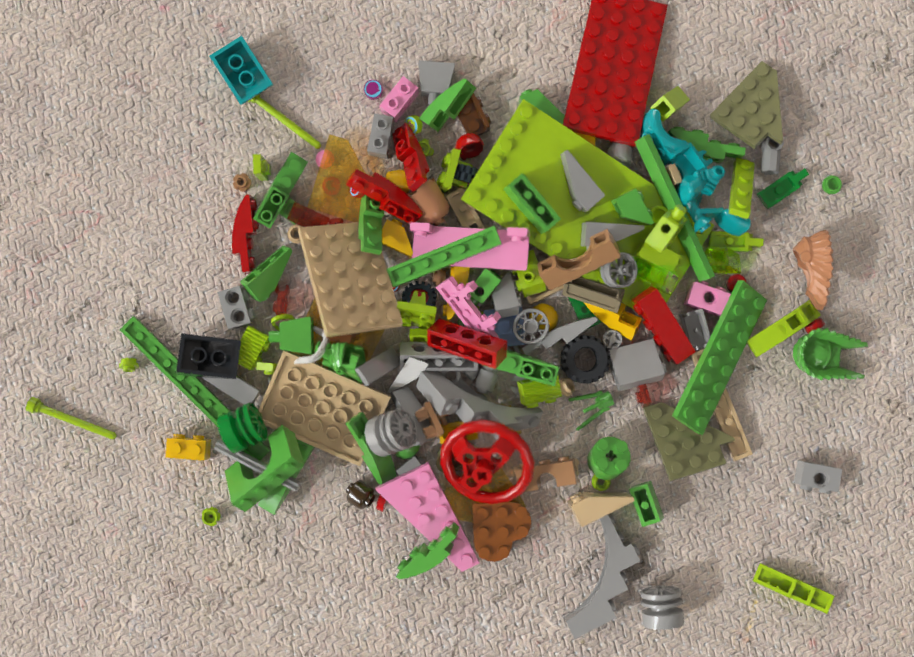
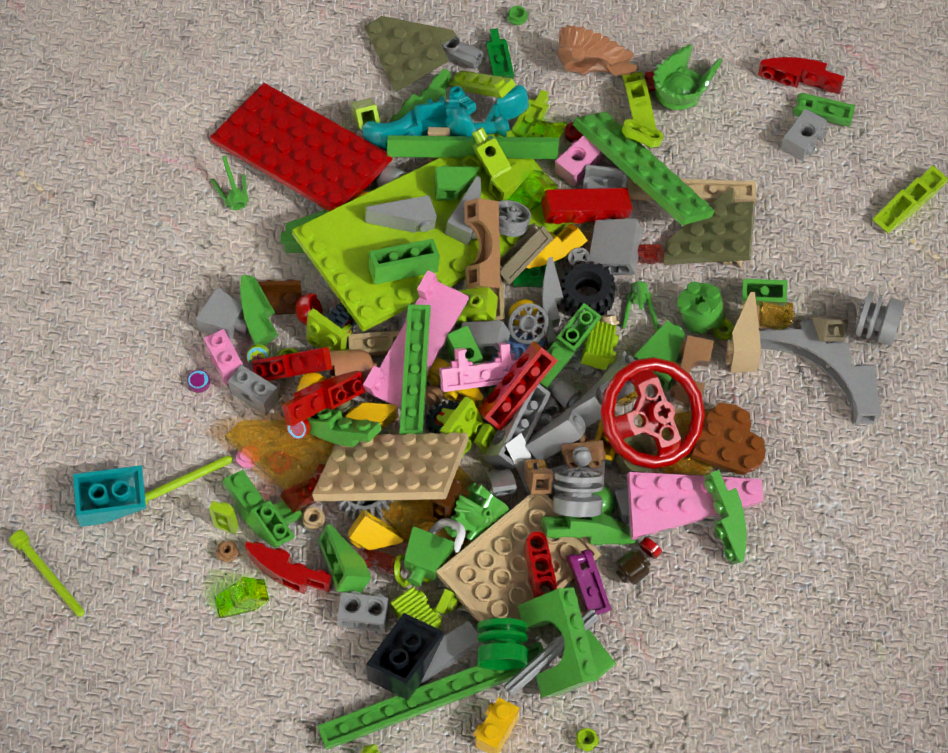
camera: 60 degrees left, 25 degrees down
none -> lime piece [9,529,85,617]
none -> bright green plant [211,155,249,210]
none -> clear neon green slope [214,577,270,619]
none -> yellow slope [348,509,404,550]
none -> medium nougat leg [523,459,554,494]
none -> red beam [523,531,557,598]
none -> magenta plate [566,549,612,615]
none -> light grey hinge [573,446,592,467]
none -> lime plate [621,119,664,148]
none -> bright green slope [634,320,685,392]
none -> red slope [758,57,845,94]
none -> clear yellow bracket [759,302,795,330]
none -> bright green plate [793,93,856,127]
none -> dark tan slope [812,317,848,342]

